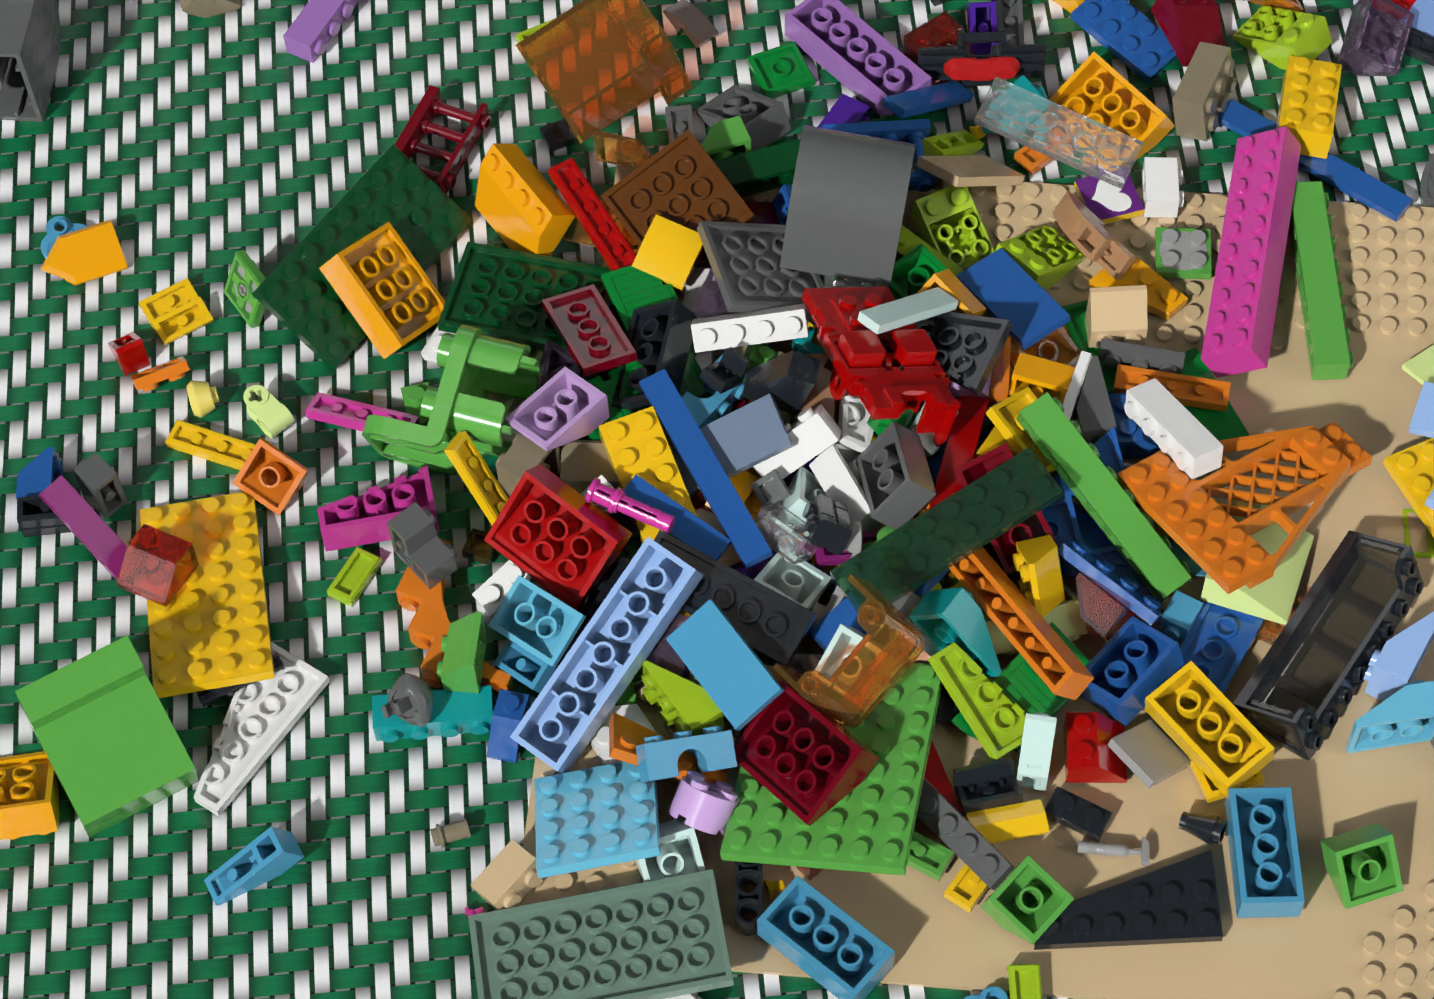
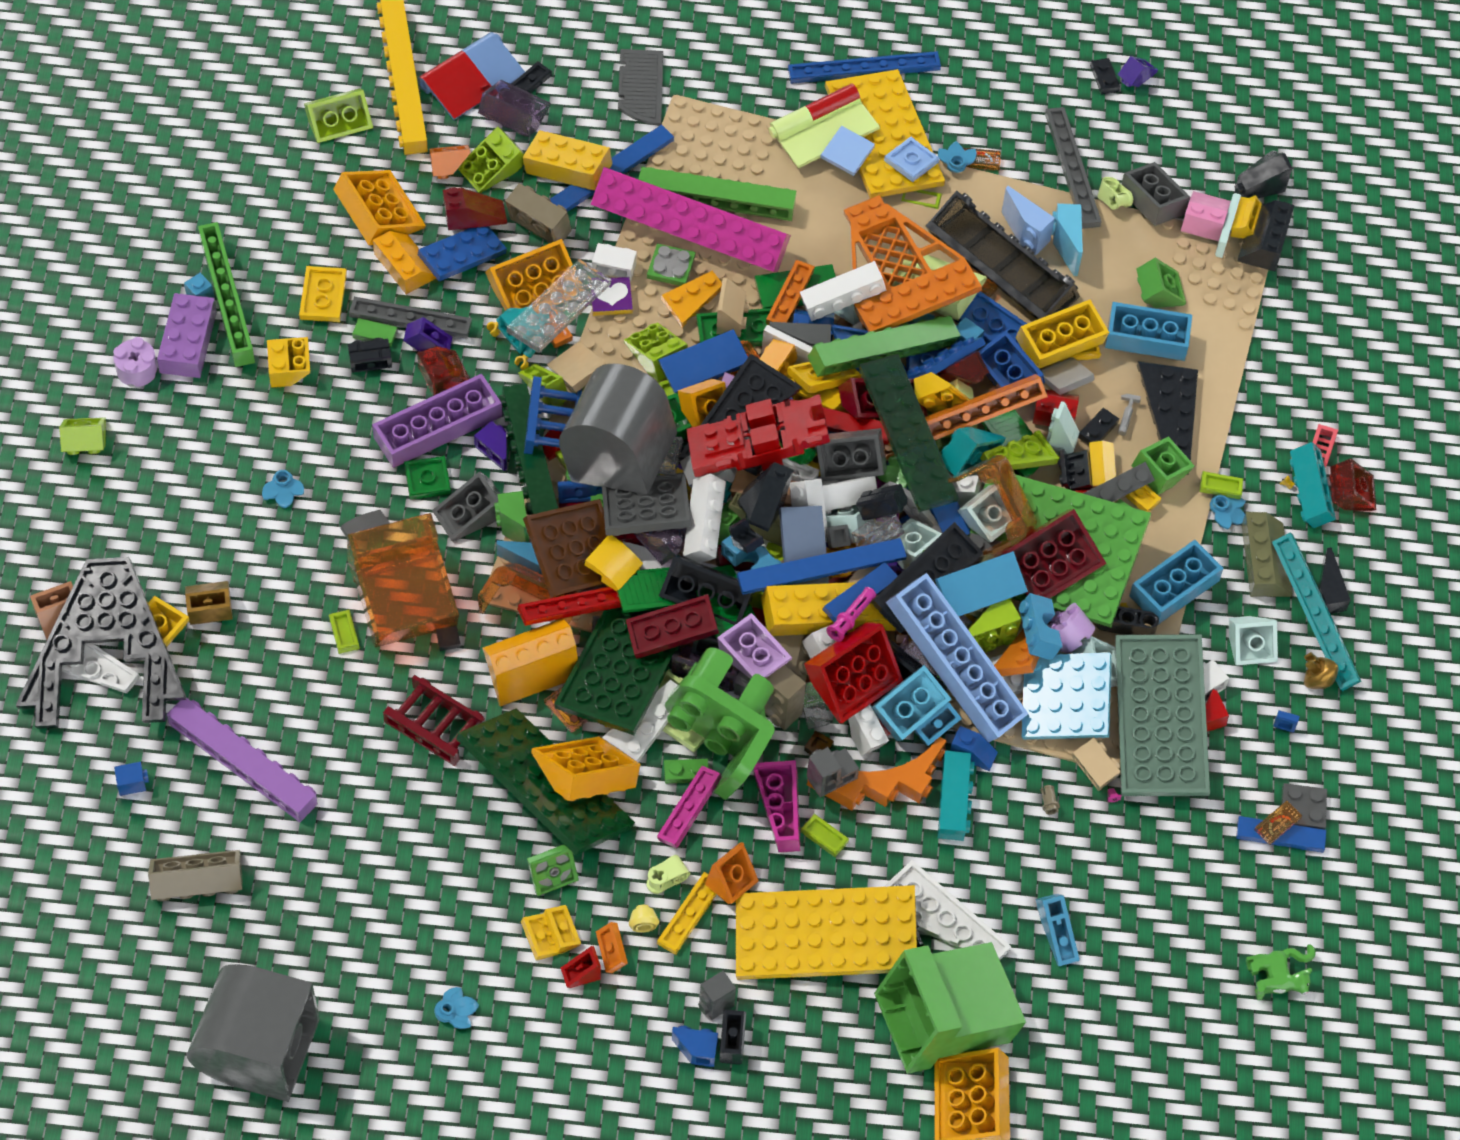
camera: 85 degrees left, 0 degrees up
magenta tile [38,475,140,581] -> none
light orange tile [41,220,128,285] -> none
clear red slope [117,524,199,607] -> none
dark grey piece [381,673,433,727] -> none
bright green slope [437,612,487,693] -> none
yellow tile [444,431,508,525] -> none
dark grey plate [665,105,695,144] -> none
light aqua tile [858,287,958,334] -> none
blue tile [883,80,974,119] -> none
black piece [918,29,1046,86] -> none
medium nougat slope [1052,191,1136,280] -> none
dark grey plate [1098,338,1186,374] -> none
black cone [1179,811,1227,845] -> none

